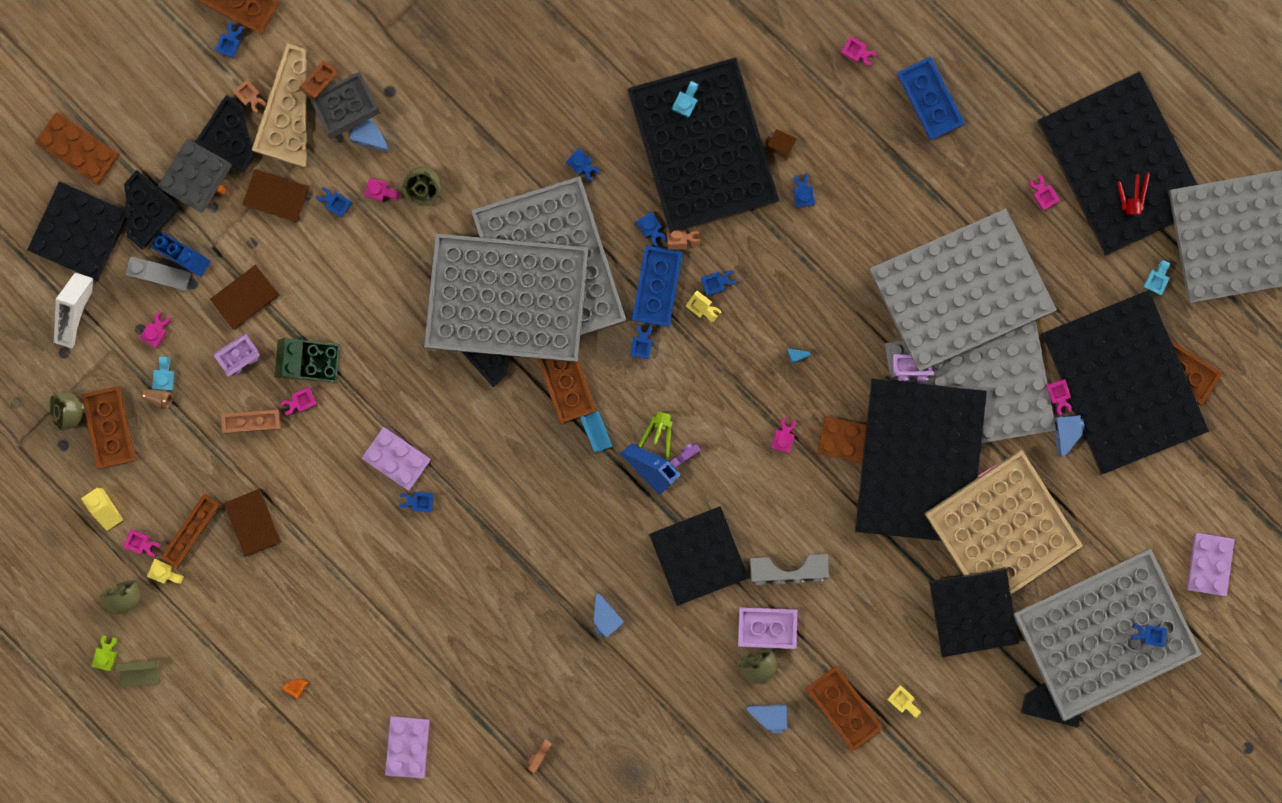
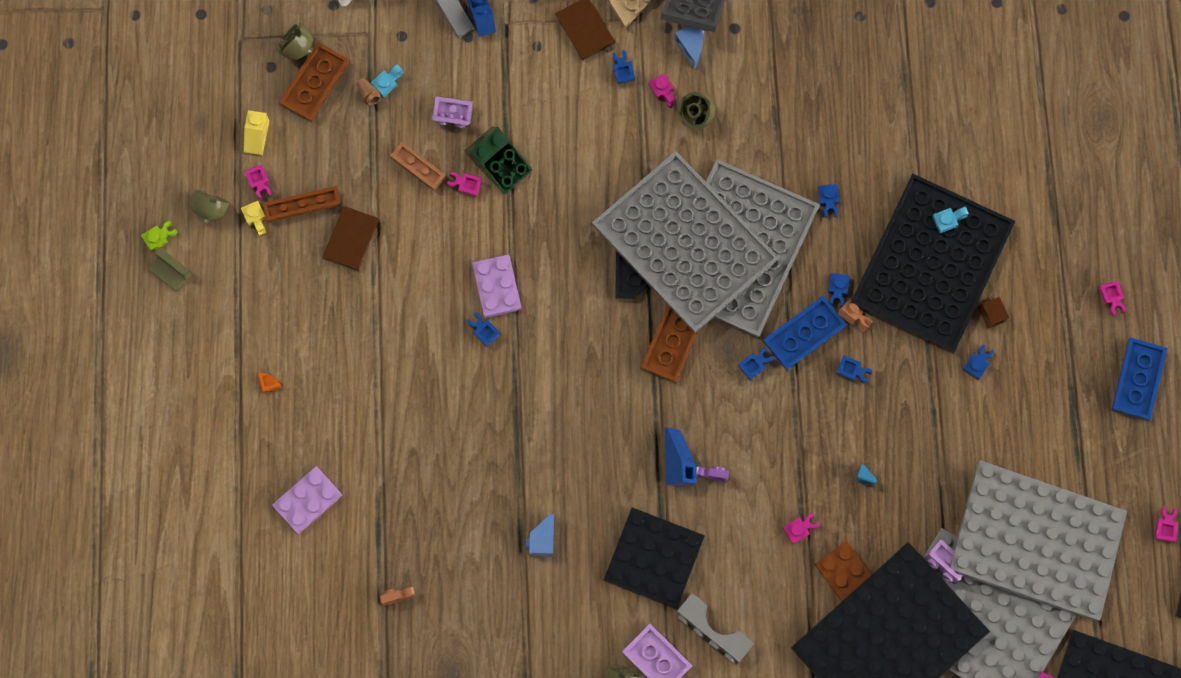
camera: 40 degrees right, 10 degrees down
dark pink plate [140,312,171,348] -> none
reddish brown tile [210,265,279,330] -> none
dark azure panel [580,411,613,454] -> none
lime plant [638,412,673,461] -> none
light yellow plate [685,291,722,322] -> none

